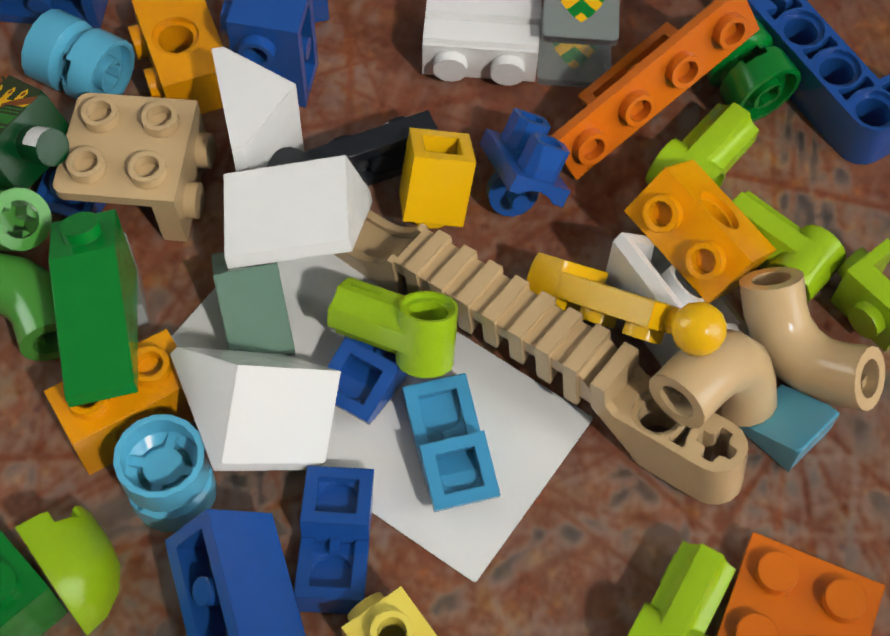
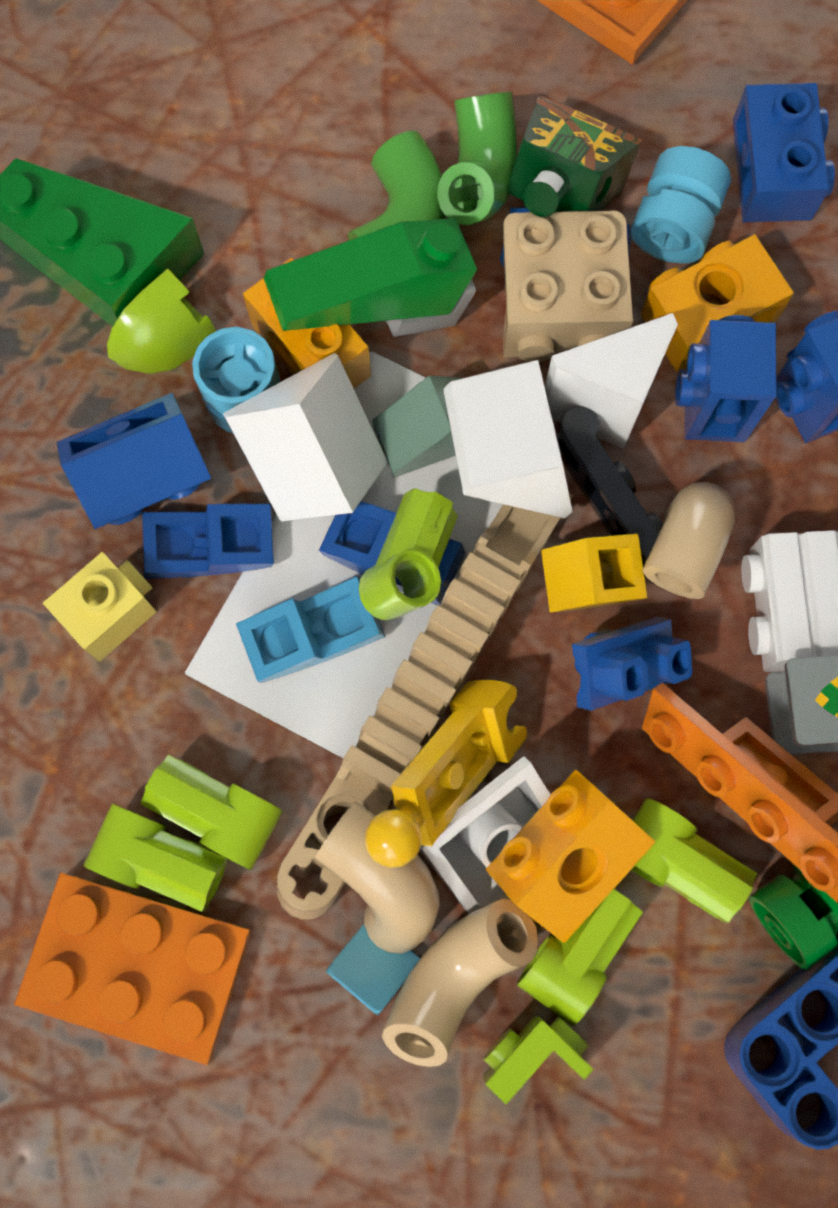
camera: 85 degrees right, 15 degrees up
none -> lime piece [140,754,283,870]
none -> tan cylinder [643,482,735,599]

